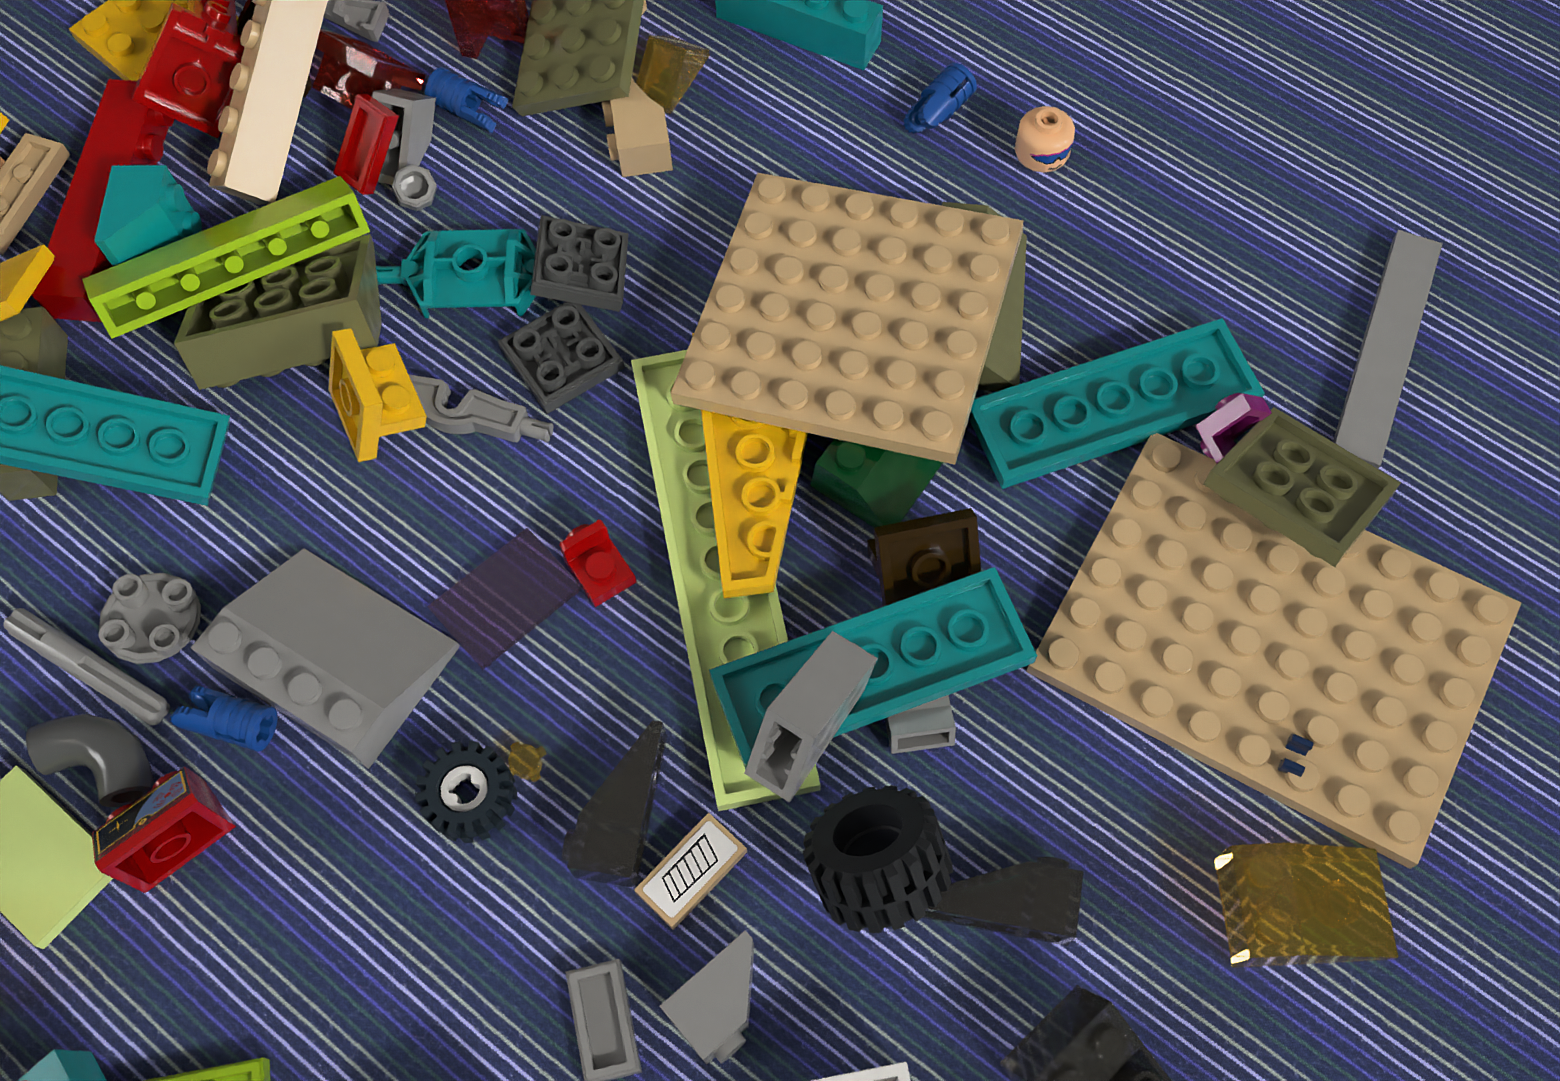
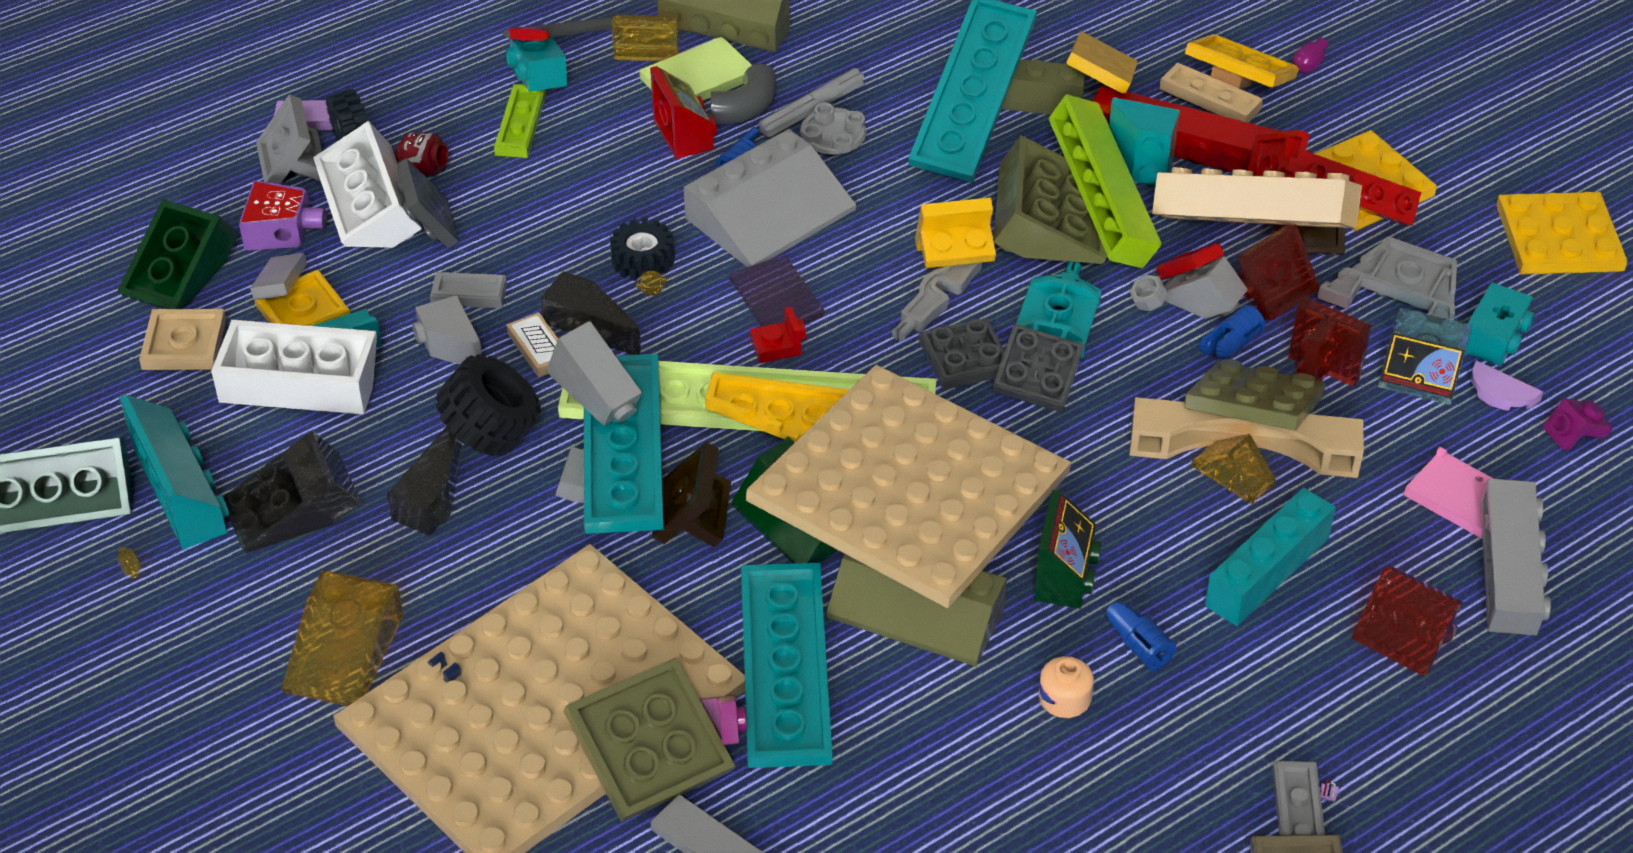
camera: 105 degrees right, 20 degrees down
none -> slope [1034,490,1102,609]

